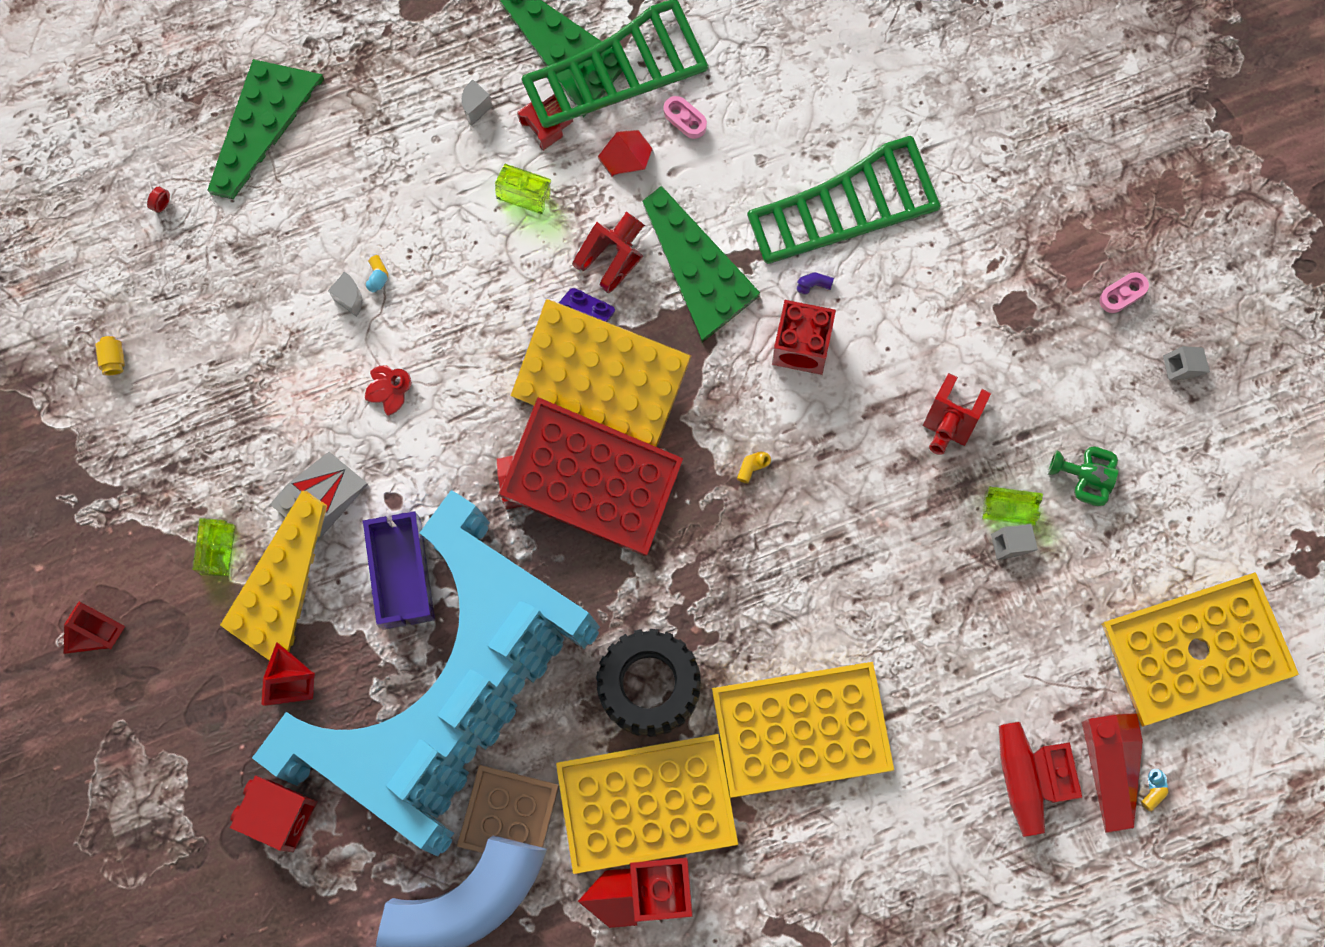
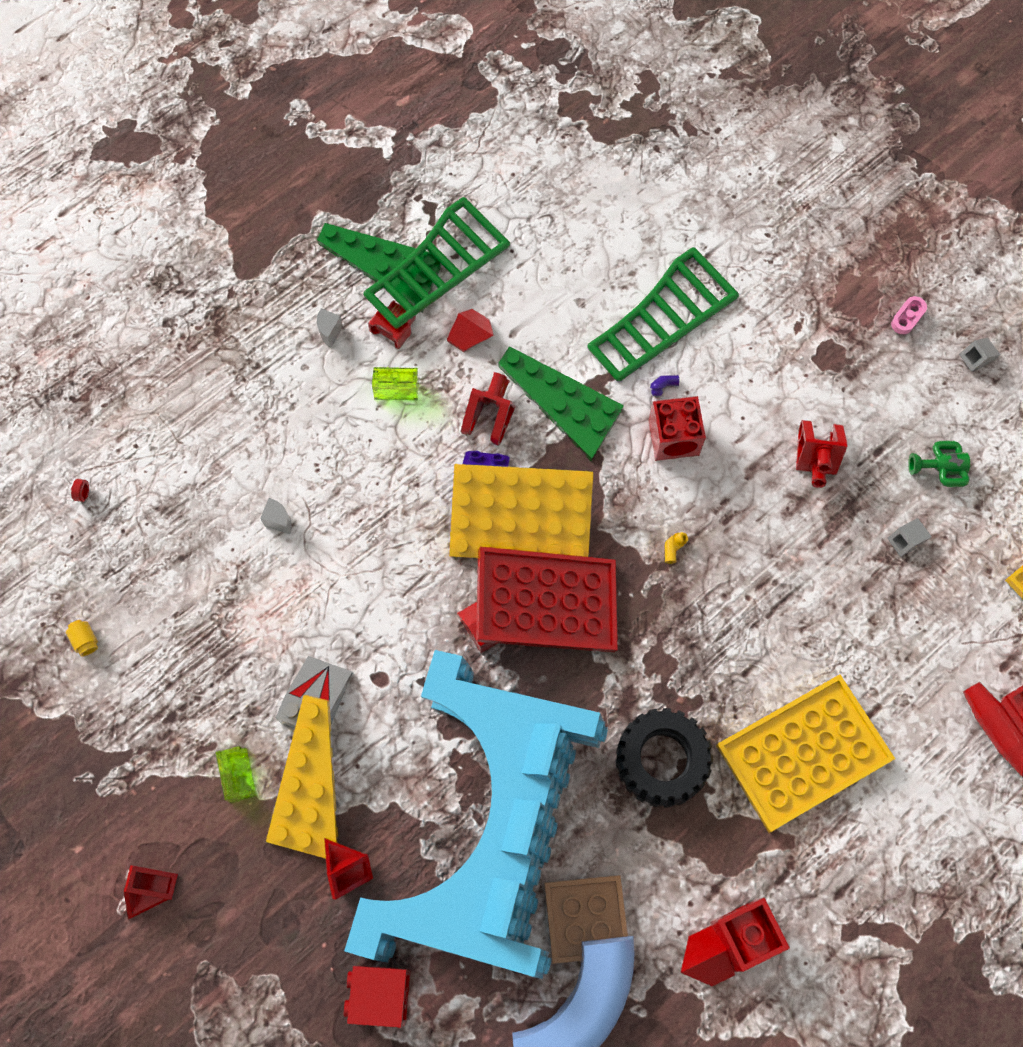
camera: 25 degrees left, 5 degrees down
green wing [207,59,324,200] -> none
dark purple piece [362,511,435,630] -> none
red plate [364,365,412,416] -> none
medium azure arm [366,255,388,293] -> none
yellow plate [556,734,738,874] -> none
bright pink plate [664,96,707,139] -> none
clear neon green hinge [982,486,1043,526] -> none

